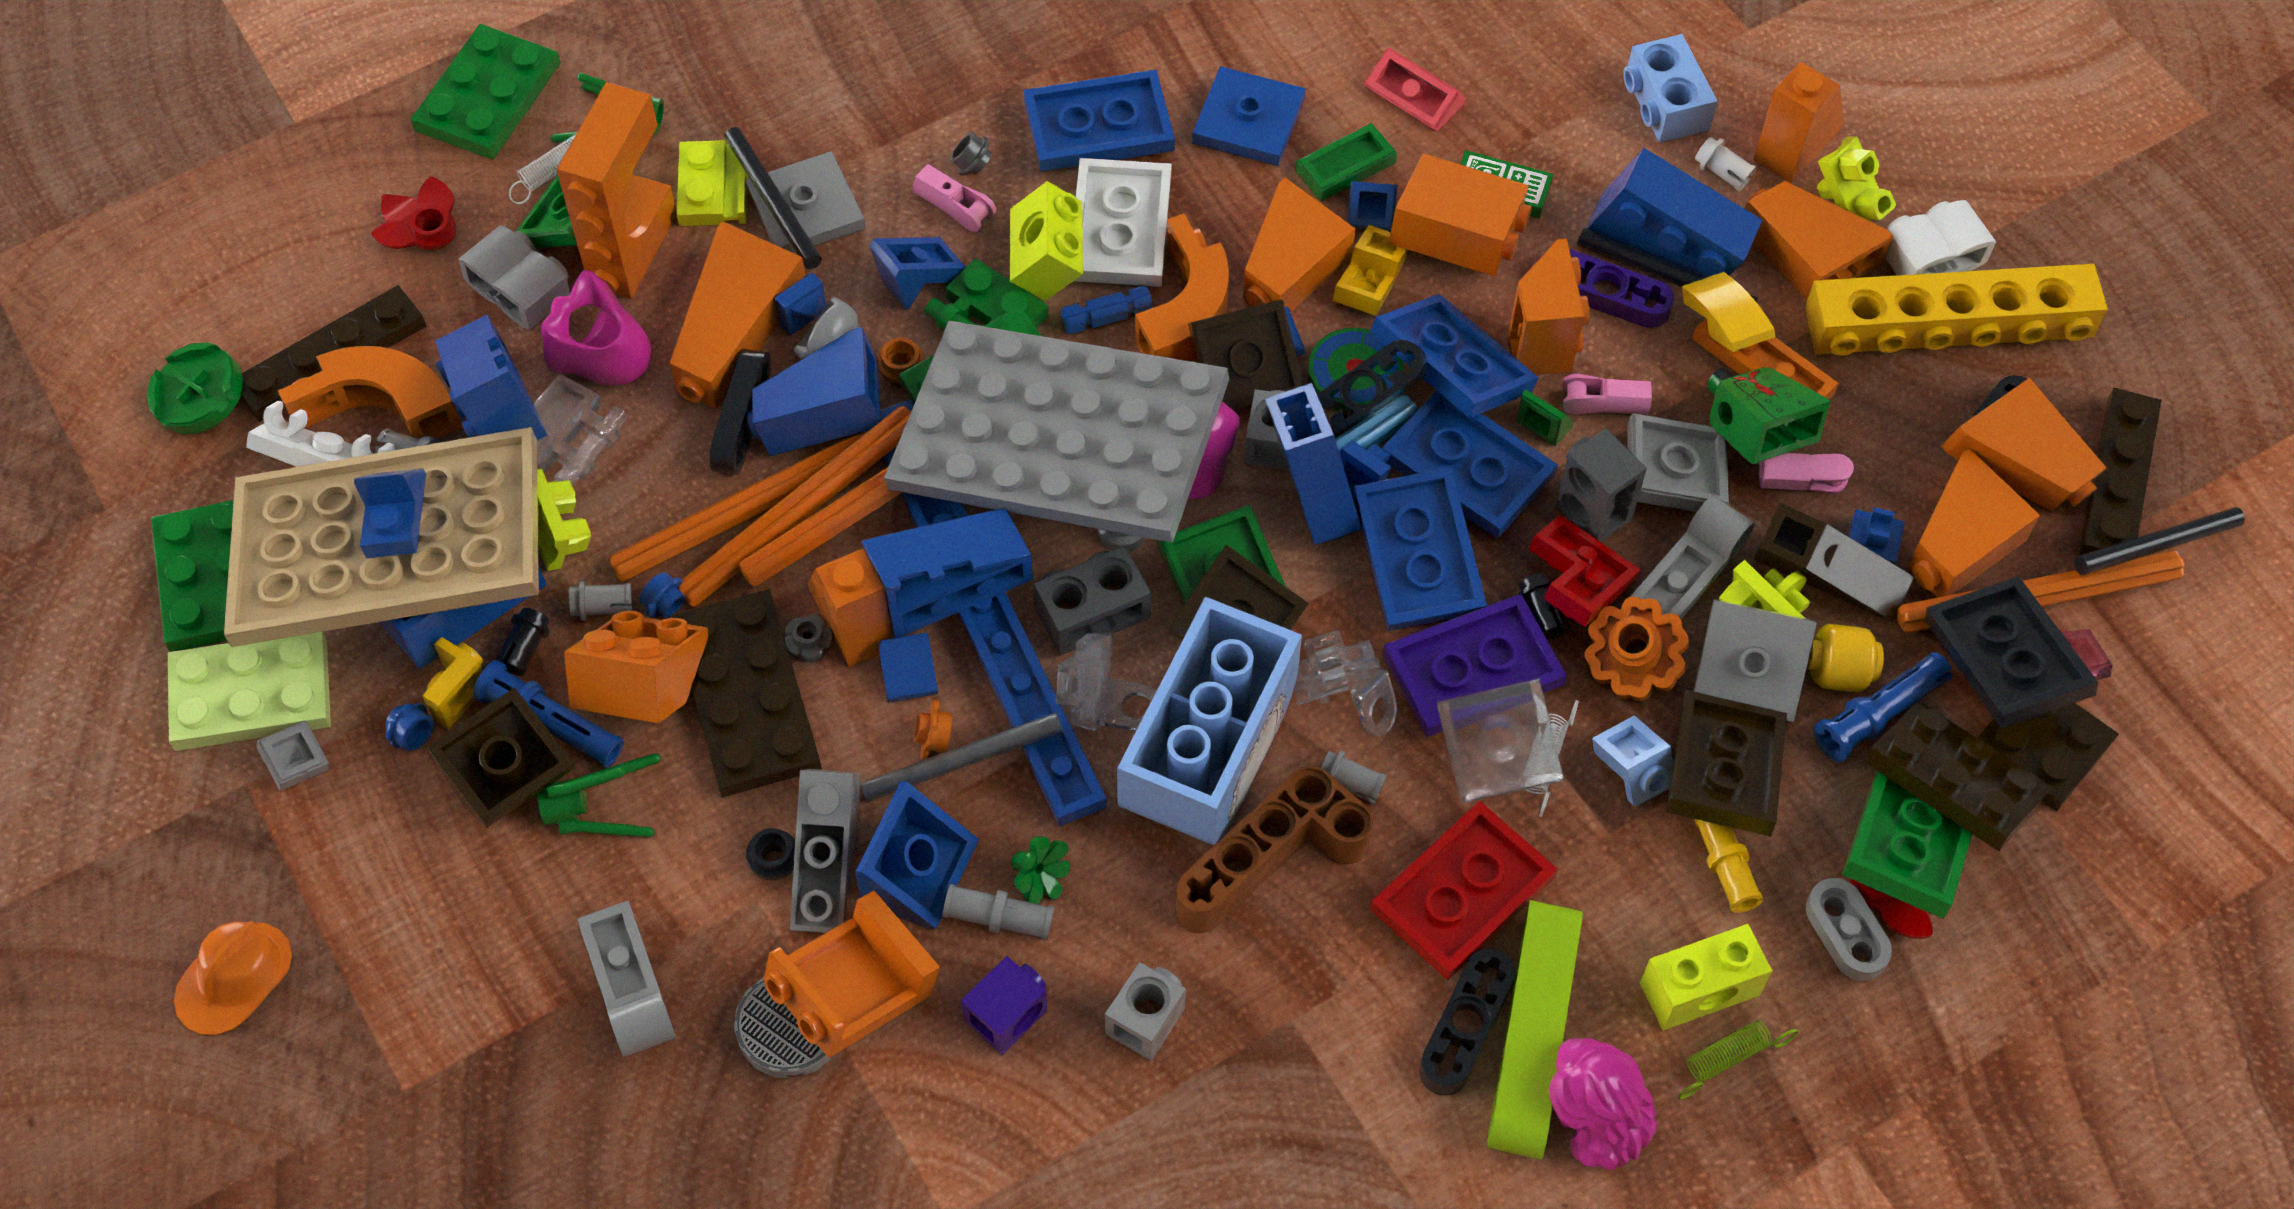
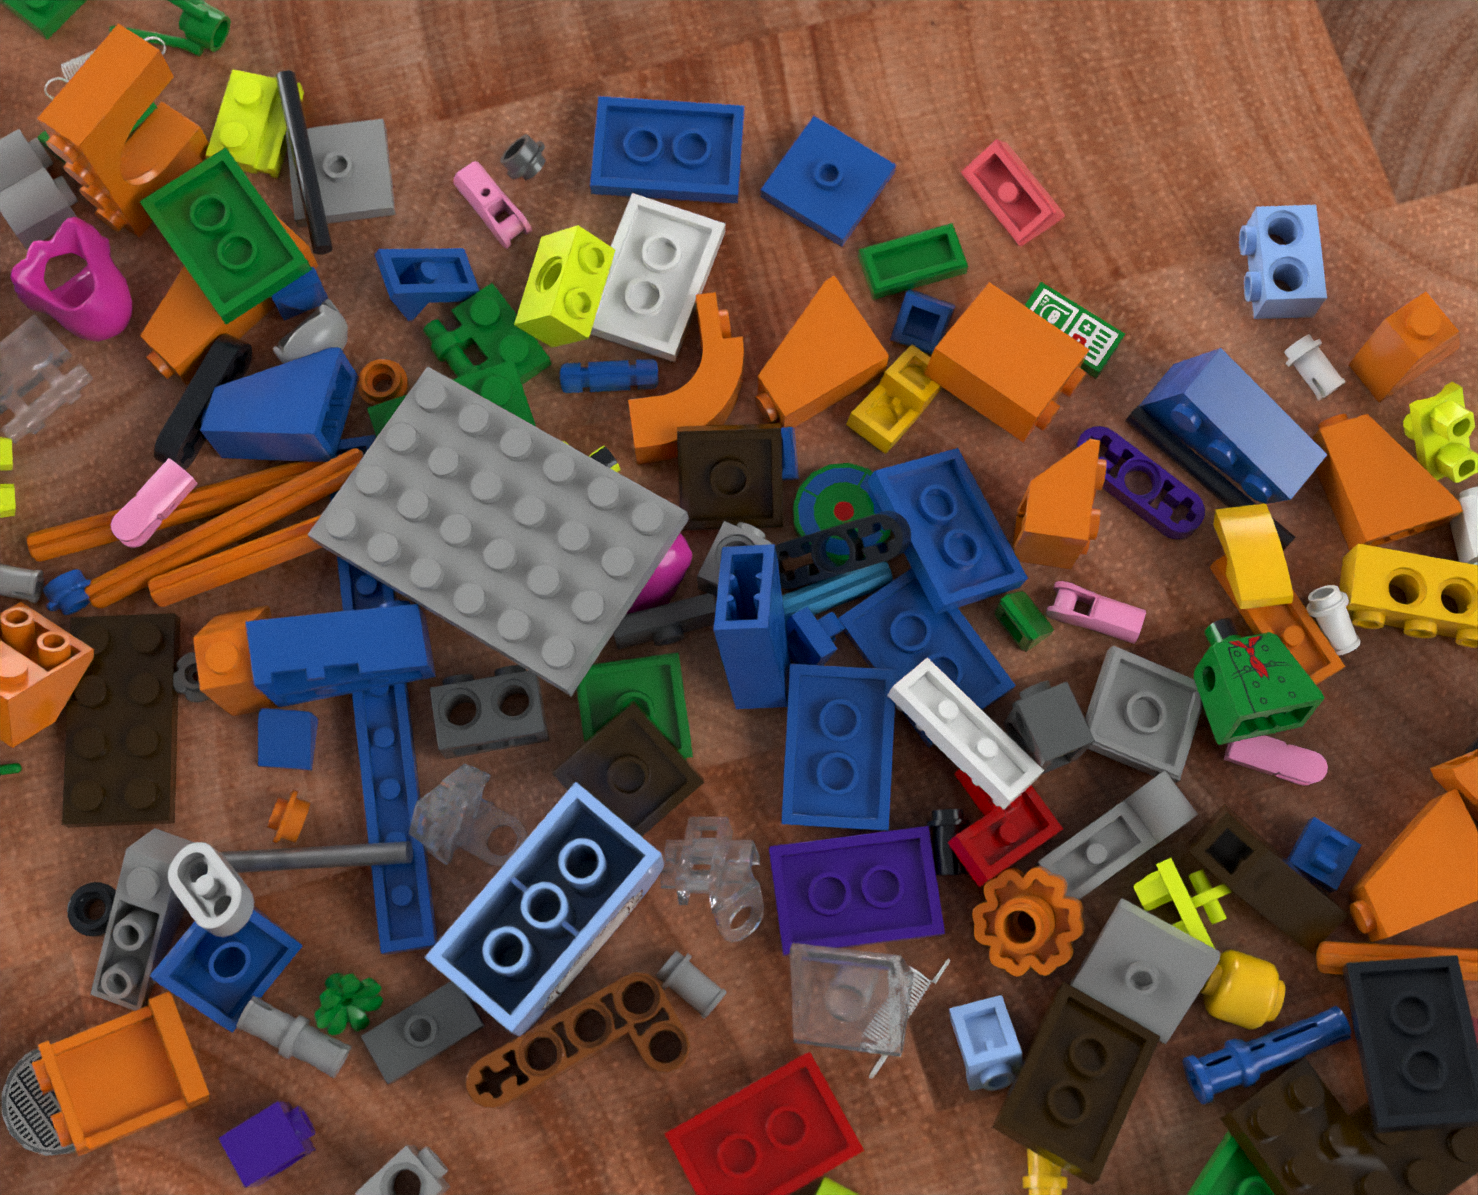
camera: 15 degrees right, 15 degrees up
none -> bright pink bar [111,458,198,548]
none -> green plate [139,147,312,325]
none -> light grey plate [168,842,254,937]
none -> dark grey plate [361,981,485,1085]
none -> dark grey plate [613,593,716,650]
none -> white plate [887,658,1044,809]
none -> white pin [1306,585,1361,655]

